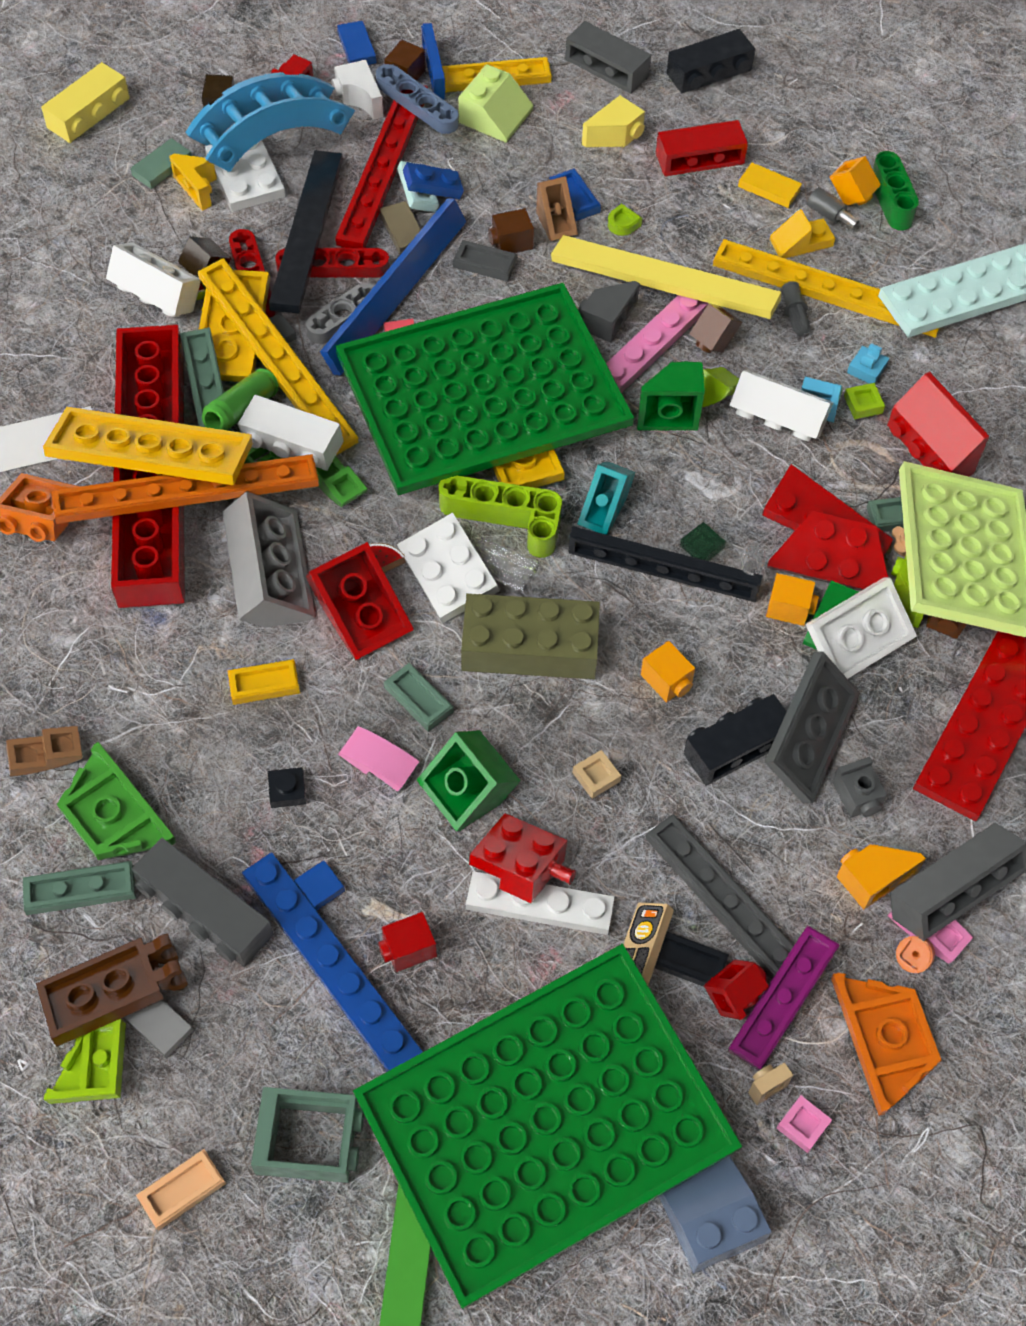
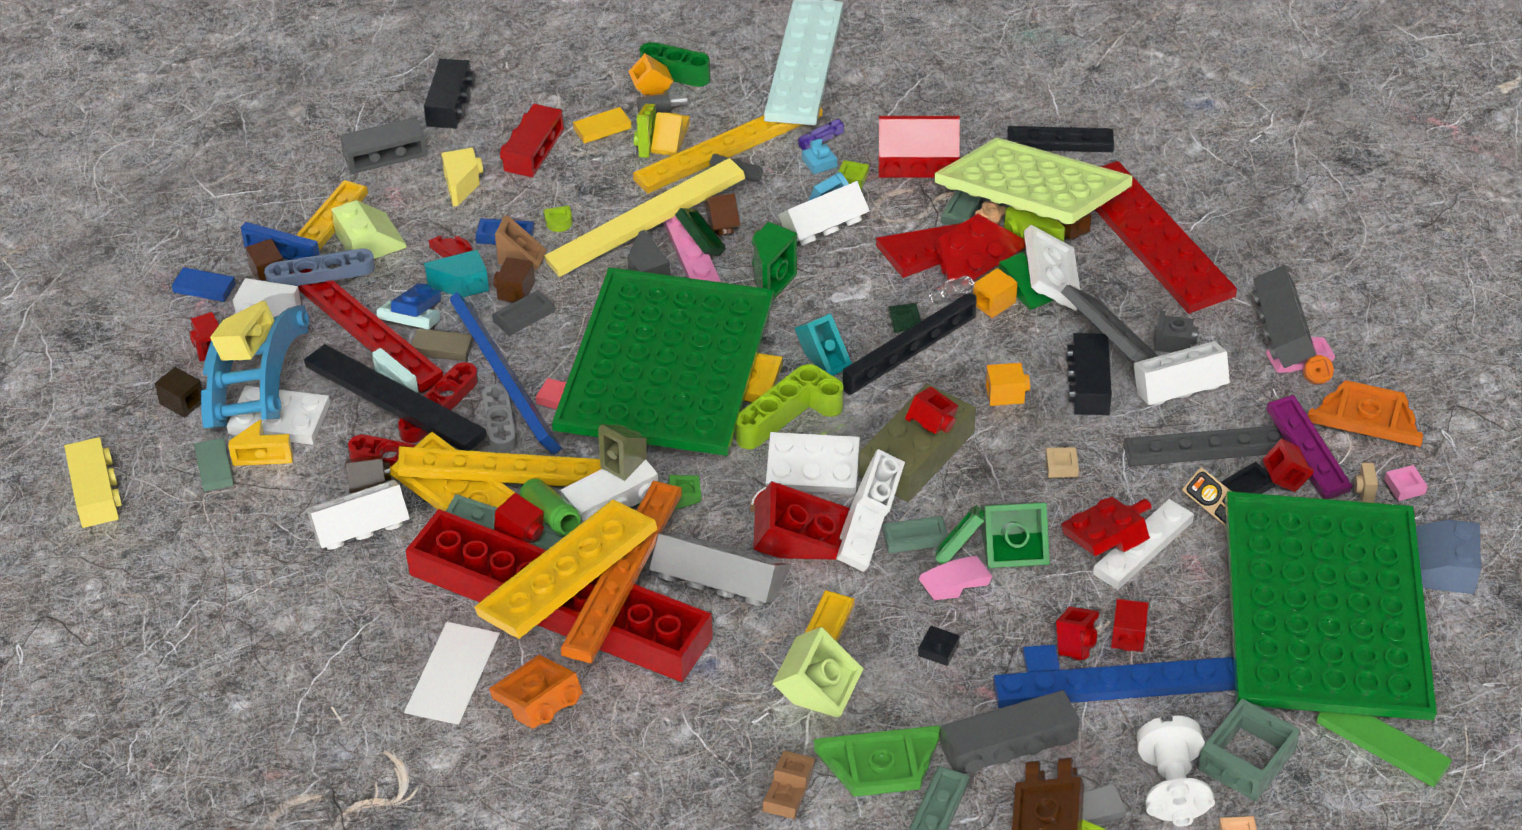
camera: 55 degrees left, 15 degrees down
light orange slope [836,844,926,910] -> none
none -> light yellow slope [210,301,275,361]
none -> light aqua tile [372,348,418,393]
none -> teal slope [424,250,489,297]
none -> red tile [428,236,473,258]
none -> red brick [494,492,544,543]
none -> olive slope [598,424,647,481]
none -> lime wing [634,104,656,158]
none -> dark green tile [675,208,726,256]
none -> yellowish green slope [772,627,864,718]
none -> dark purple axle [798,119,844,151]
none -> white slope [836,449,905,572]
none -> red brick [905,386,959,434]
none -> tile [936,505,985,564]
none -> red brick [1056,606,1099,660]
none -> white brick [1134,341,1230,405]
none -> white piece [1137,716,1215,827]

